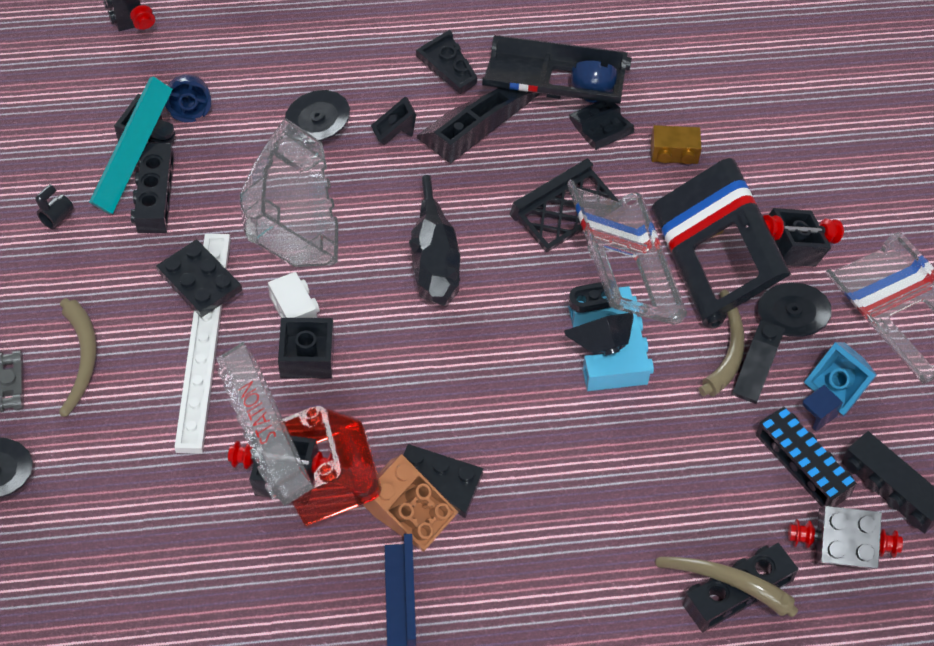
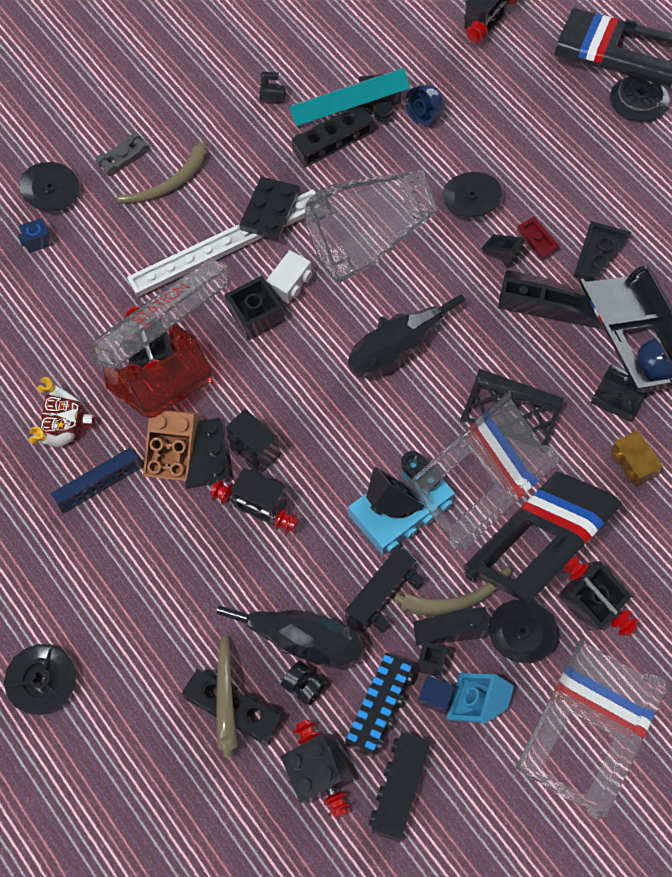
camera: 65 degrees right, 10 degrees up
none -> dark blue brick [18,218,53,253]
none -> torso [29,377,95,447]
none -> black brick [210,468,298,535]
none -> black piece [216,605,365,670]
none -> black brick [226,408,281,473]
none -> black wheel [281,661,327,707]
none -> black brick [345,547,424,633]
none -> black brick [417,641,447,678]
none -> dark red plate [517,216,559,260]

